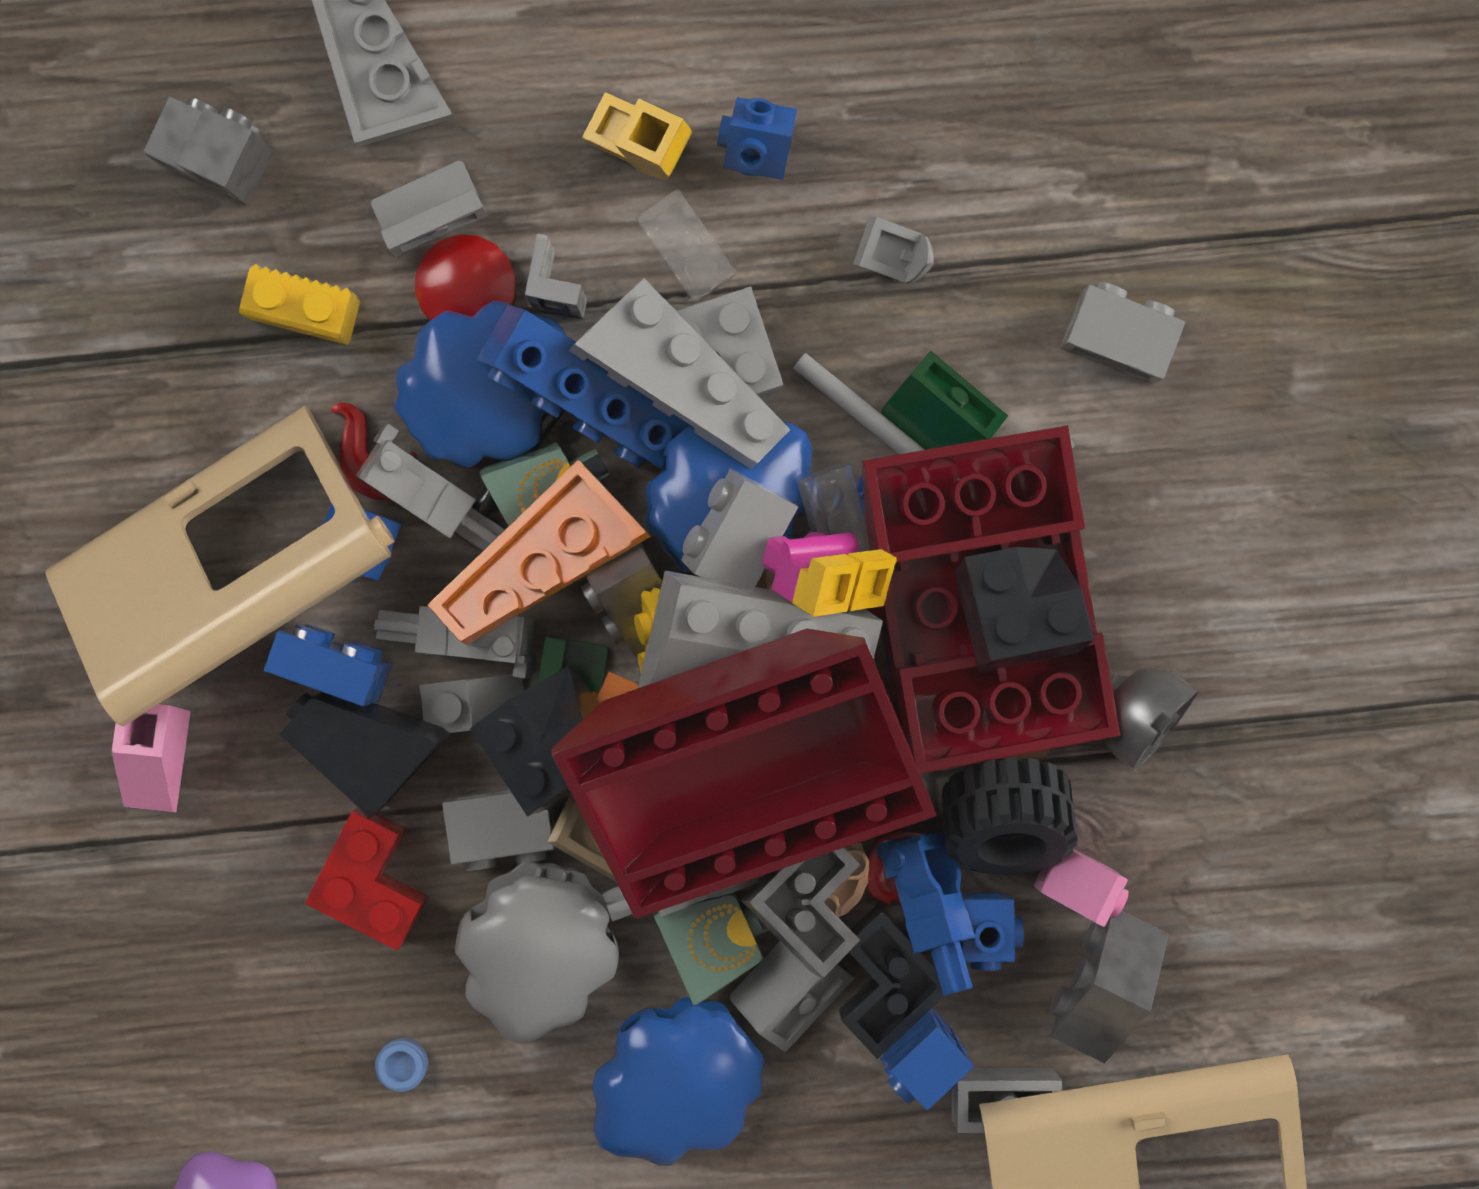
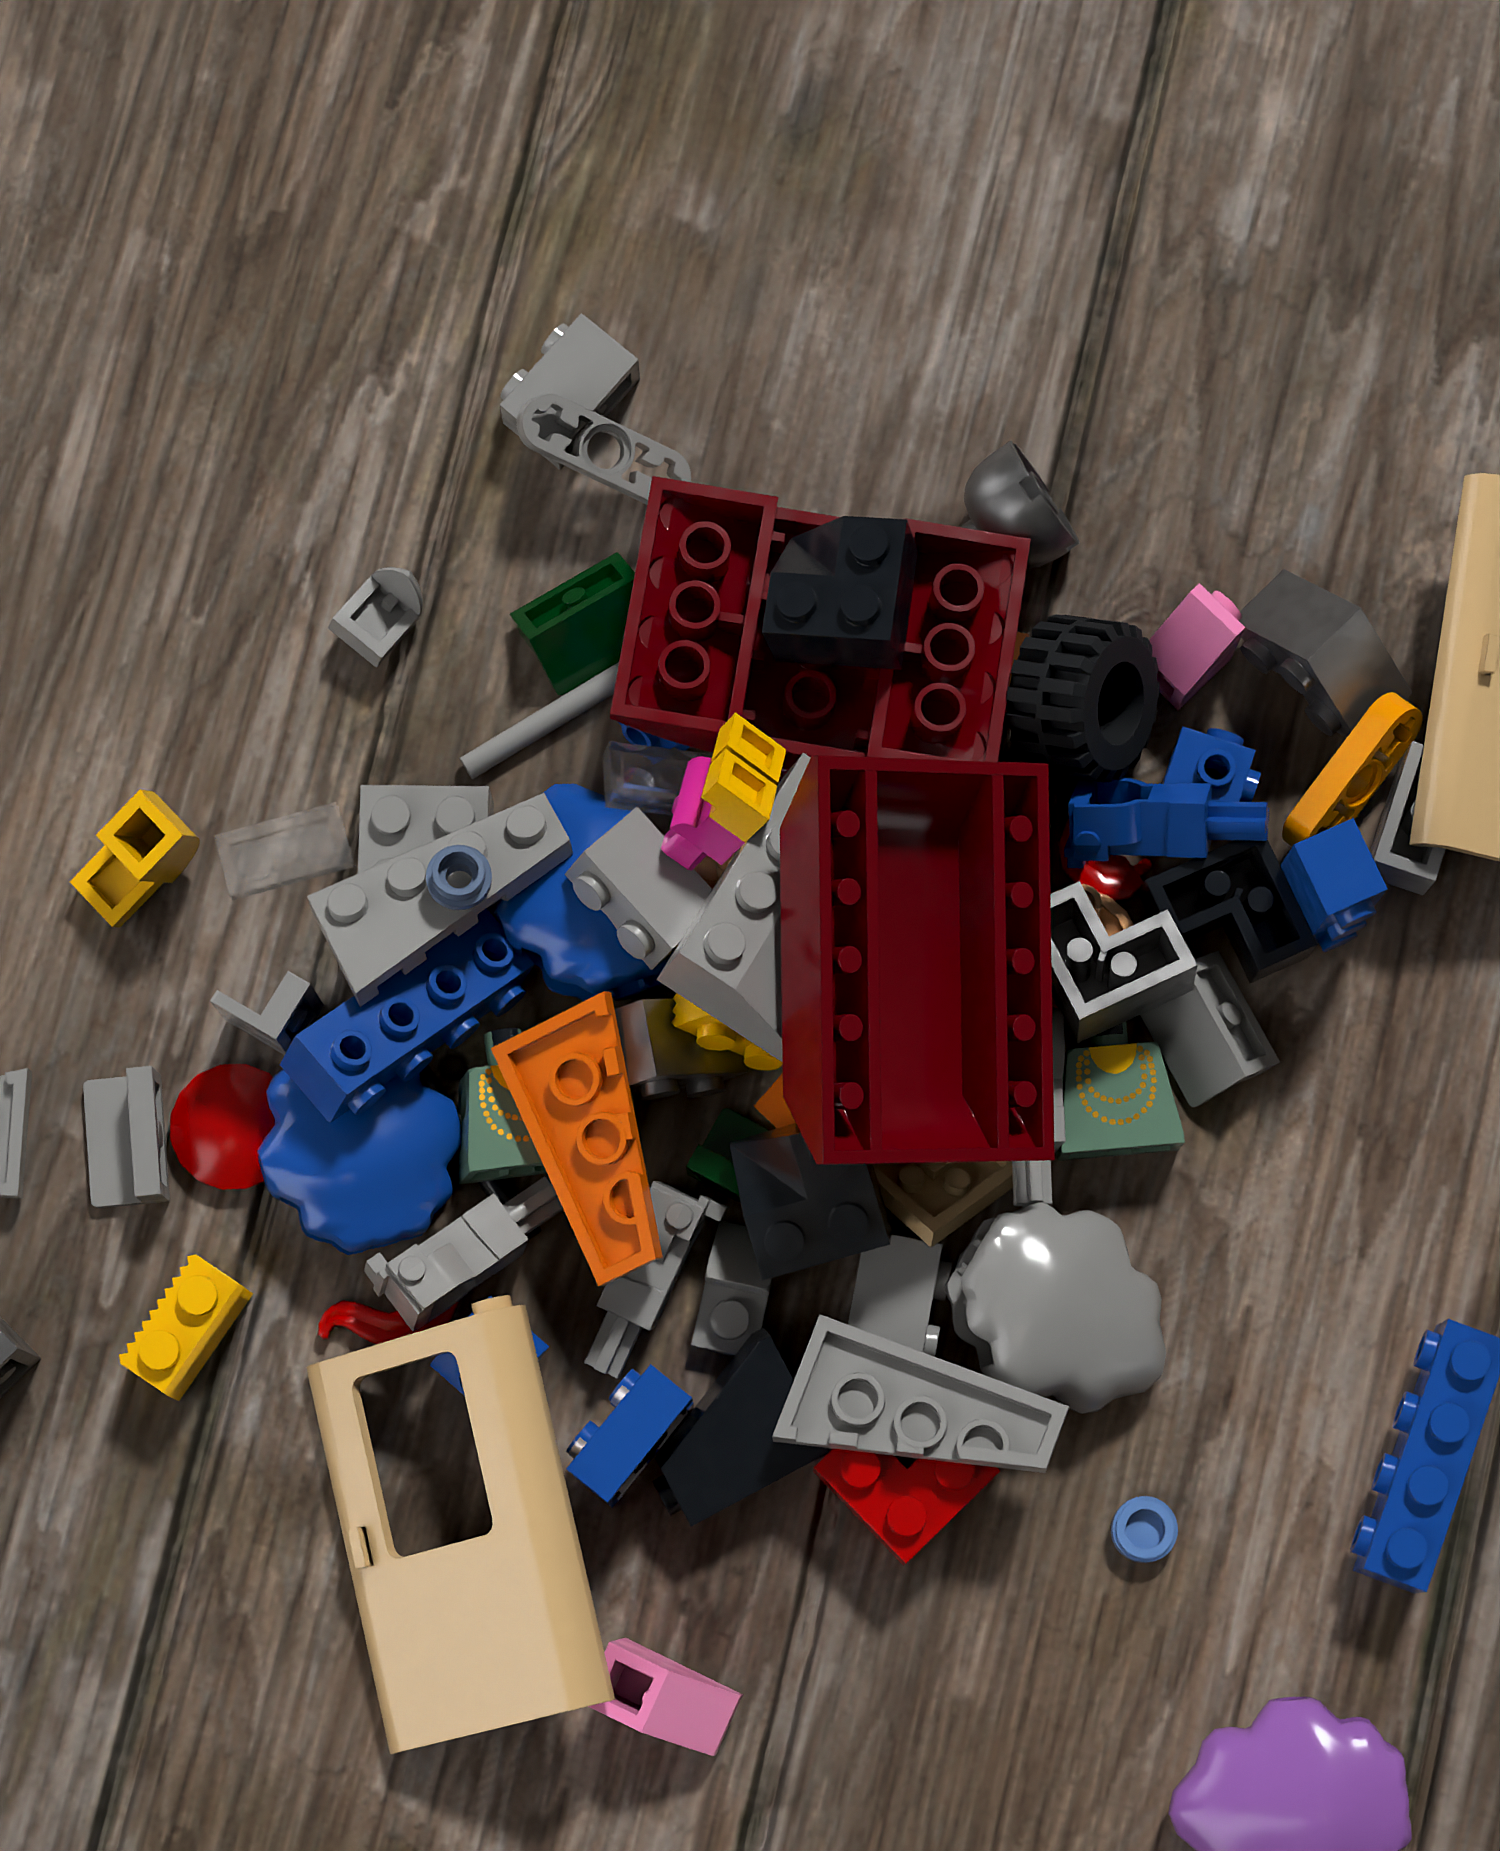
camera: 70 degrees left, 10 degrees down
blue piece [592,997,764,1166] -> none
blue brick [717,97,797,180] -> none
none -> sand blue plate [426,845,492,910]
none -> light grey beam [516,394,691,505]
none -> light grey wing [772,1314,1069,1473]
none -> light orange beam [1282,692,1423,847]

